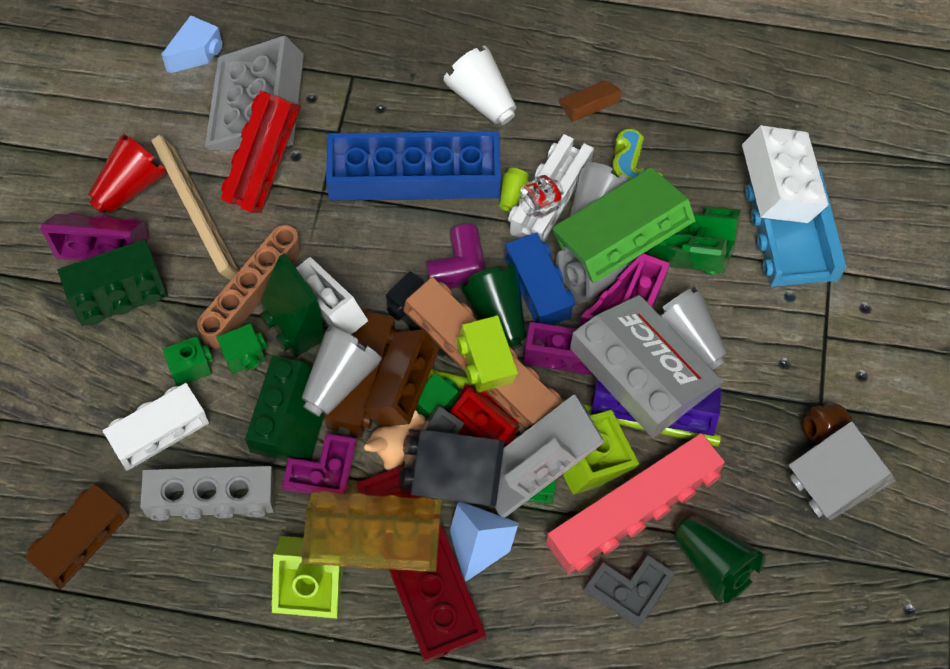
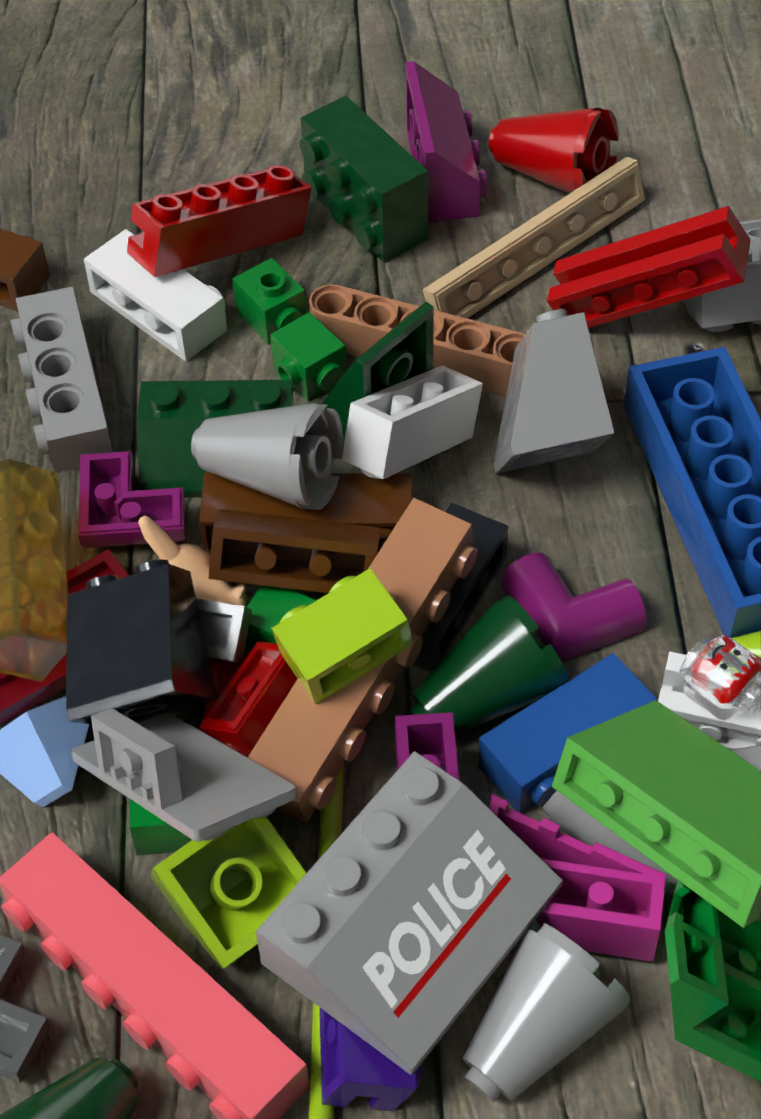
camera: 80 degrees right, 10 degrees down
none -> red brick [127,165,312,277]
none -> light grey slope [493,309,614,474]

